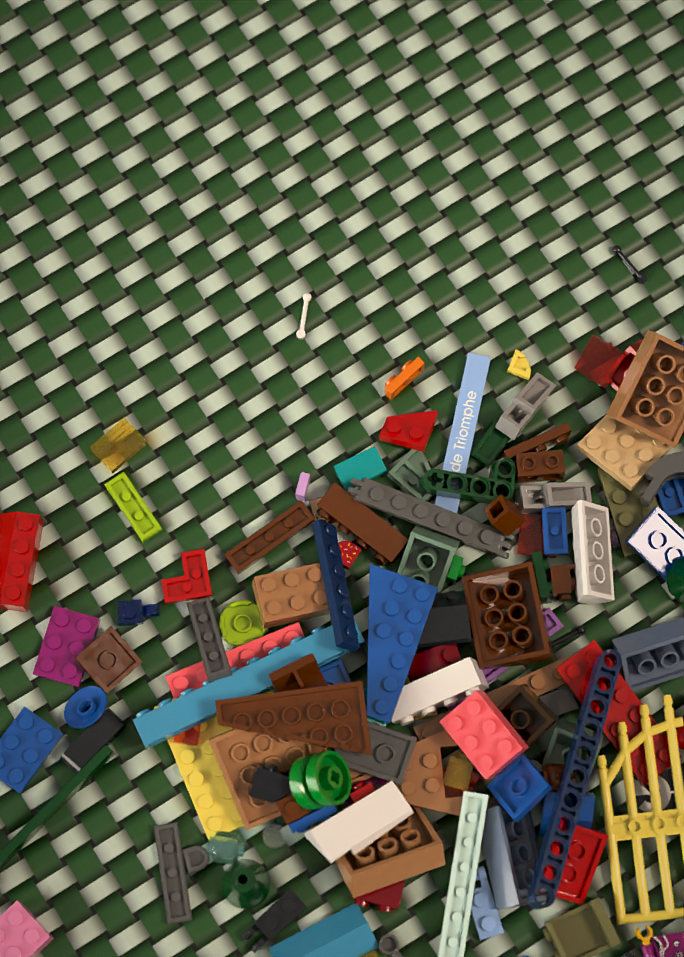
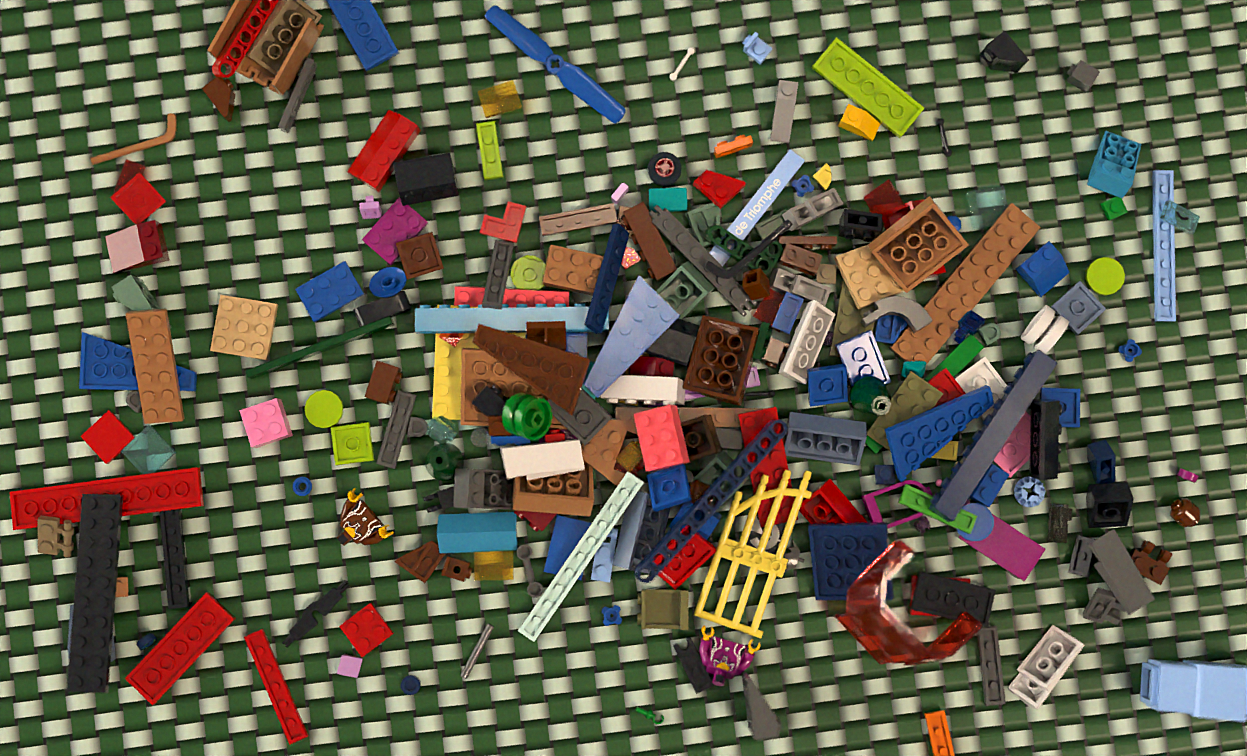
camera: 25 degrees right, 10 degrees up
clear blue plate [117,599,160,626] -> none
green plate [446,555,466,585] -> none
none -> lime tile [304,390,343,428]
none -> lime tile [331,422,374,466]
none -> lavender tile [360,196,382,219]
none -> reddish brown brick [364,361,403,405]
none -> black slope [393,153,459,206]
none -> dark grey slope [453,468,514,510]
none -> blue piece [485,5,626,124]
none -> blue tile [544,515,592,580]
none -> black wheel [648,152,682,186]
none -> black piece [705,220,792,279]
none -> light blue bracket [743,32,773,65]
none -> light grey slope [770,80,798,143]
none -> blue plate [792,175,814,197]
none -> blue plate [807,364,848,407]
none -> lime plate [812,37,925,138]
none -> dark tan plate [816,264,837,285]
none -> yellow slope [838,104,881,141]
none -> black brick [838,209,882,242]
none -> black slope [979,31,1029,73]

